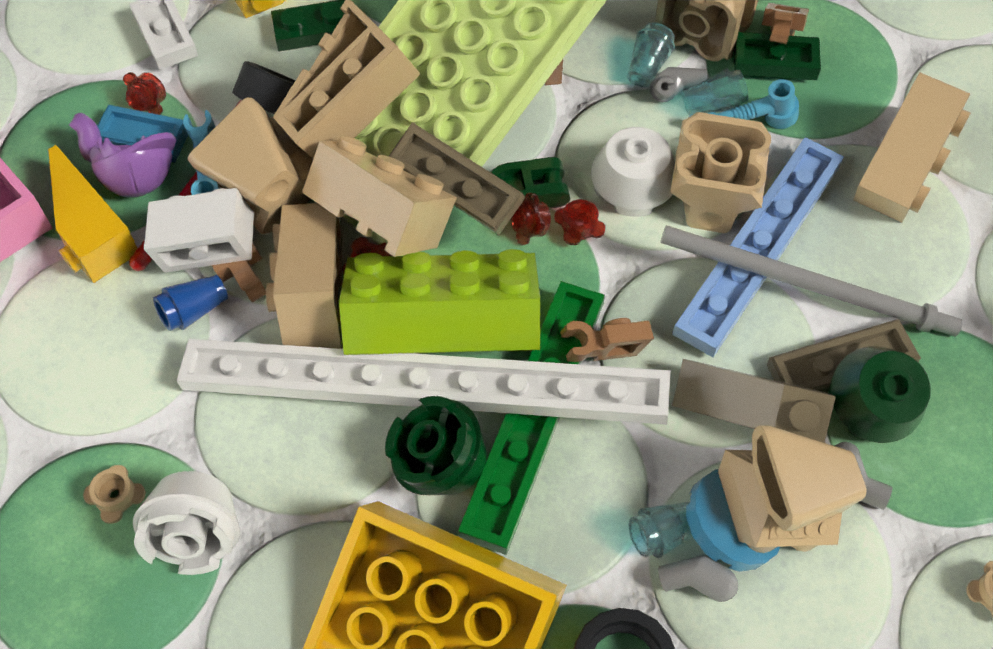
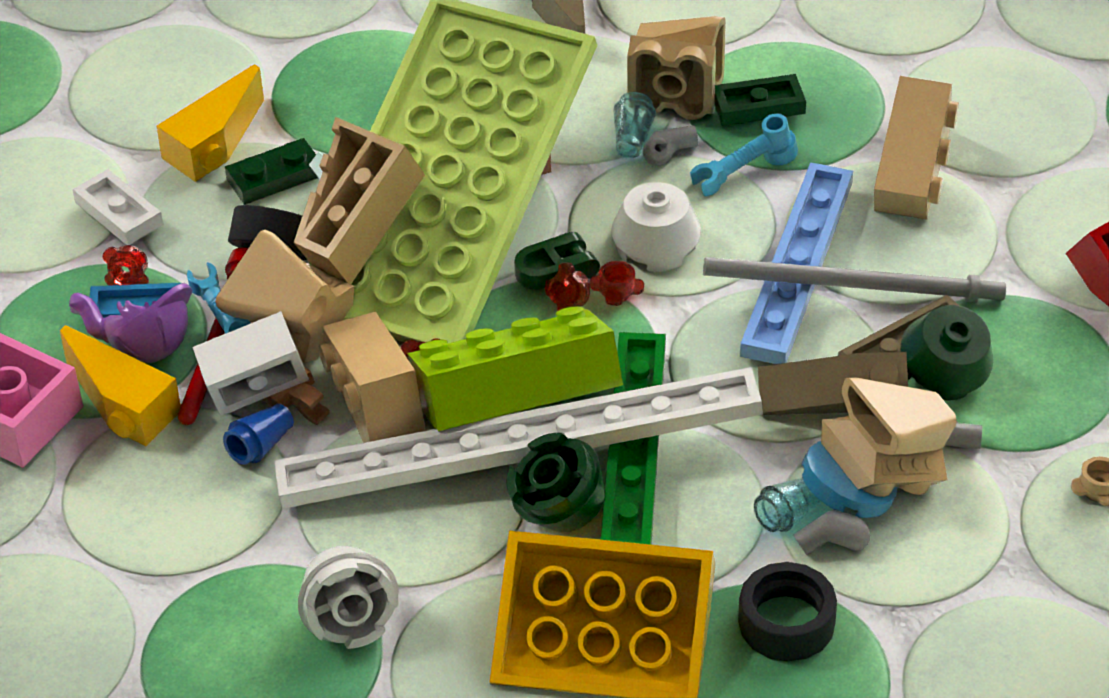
camera: 15 degrees left, 15 degrees down
tan plate [83,465,146,524] -> none
tan wedge [302,136,457,257] -> none
dark tan tile [389,122,525,235] -> none
medium nougat plate [560,318,654,362] -> none
tan piece [670,112,771,233] -> none
clear light blue cone [682,68,748,116] -> none
medium nougat plate [762,3,809,44] -> none

